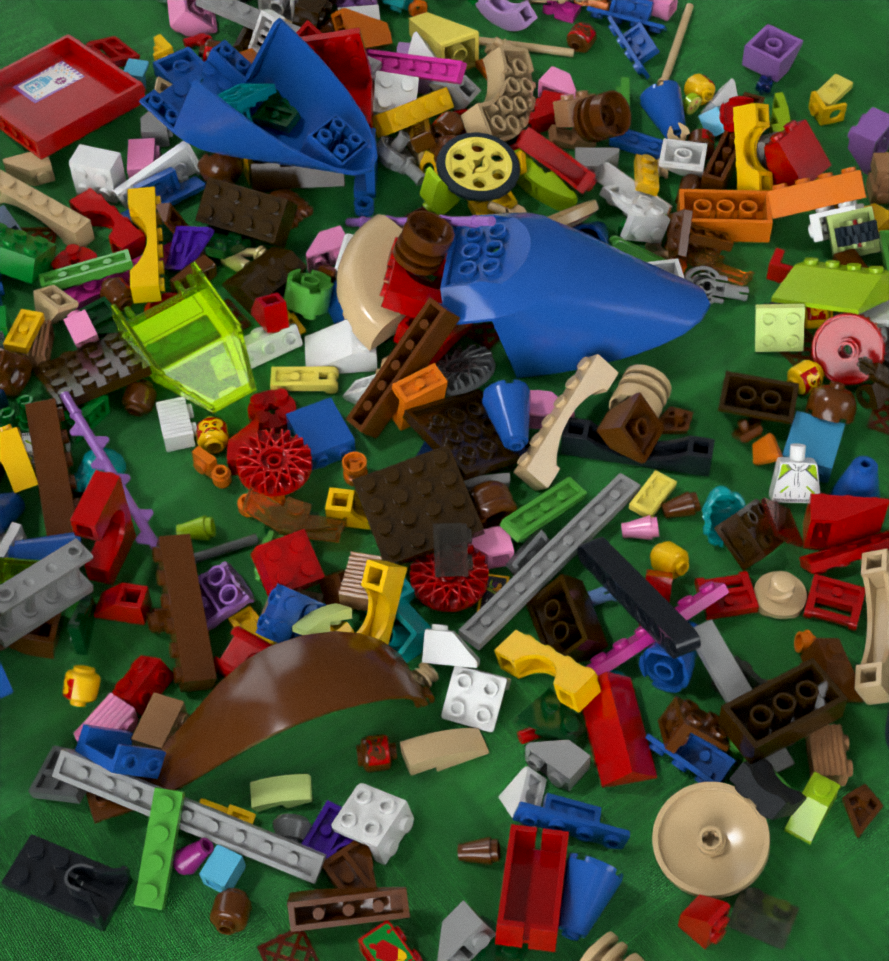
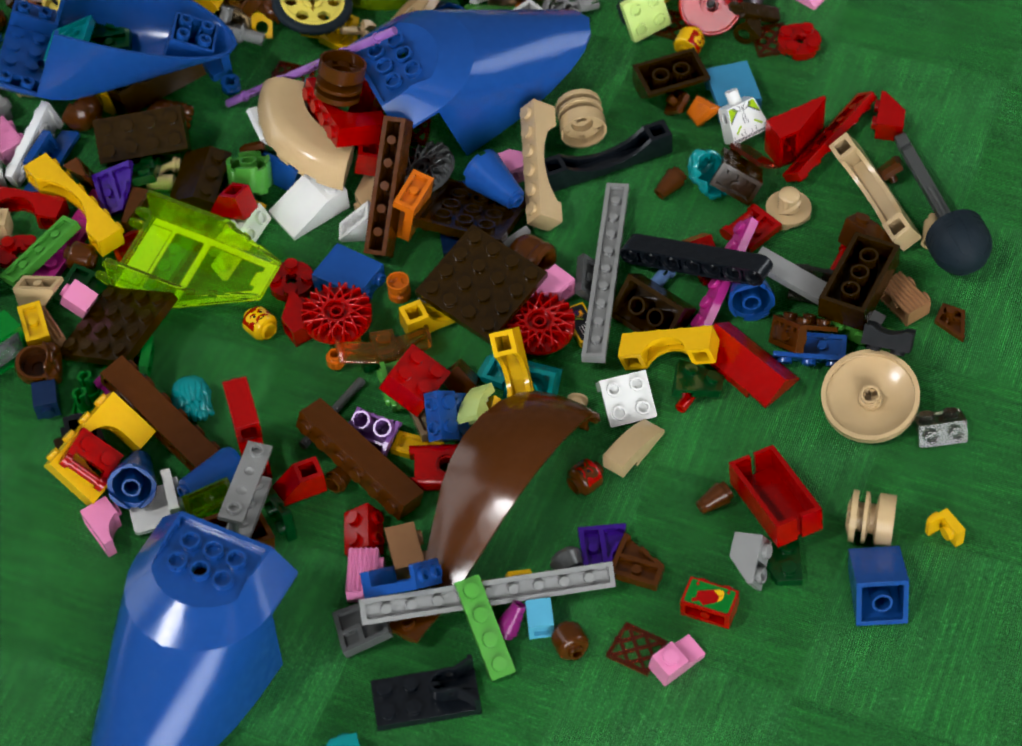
camera: 30 degrees left, 0 degrees up
medium lavender plant [60,391,158,549] -> none
yellow head [62,665,101,707] -> none
reddish brown head [122,379,157,417] -> none
white brick [156,396,197,452] -> none
lime cone [176,515,216,540] -> none
orange plate [192,446,232,489] -> none
yellowish green slope [250,774,312,812] -> none
light yellow plate [270,366,339,394] -> none
reddish brown slope [287,887,410,932] -> none
bright pink slope [306,225,345,273] -> none
white bracket [331,783,414,865] -> none
medium nougat brick [339,551,383,611] -> none
lime slope [419,166,460,215] -> none
white slope [422,624,480,668] -> none
clear smoke bracket [432,522,473,577] -> none
white slope [499,766,547,827] -> none
bright green plate [500,476,587,543] -> none
blue bracket [513,793,630,849] -> none
light grey slope [525,740,591,792] -> none
blue cone [558,853,624,941] -> none
reddish brown slope [597,392,665,464] -> none
bright pink cone [621,515,659,540] -> none
light yellow plate [629,470,677,517] -> none
yellow head [650,541,689,579] -> none
reddish brown piece [659,406,694,434] -> none
red slope [678,894,731,949] -> none
lime slope [784,771,841,844] -> none
orange plate [794,629,816,653] -> none
red plate [803,574,865,631] -> none
reddish brown cylinder [805,381,857,424] -> none
blue cone [830,456,880,498] -> none

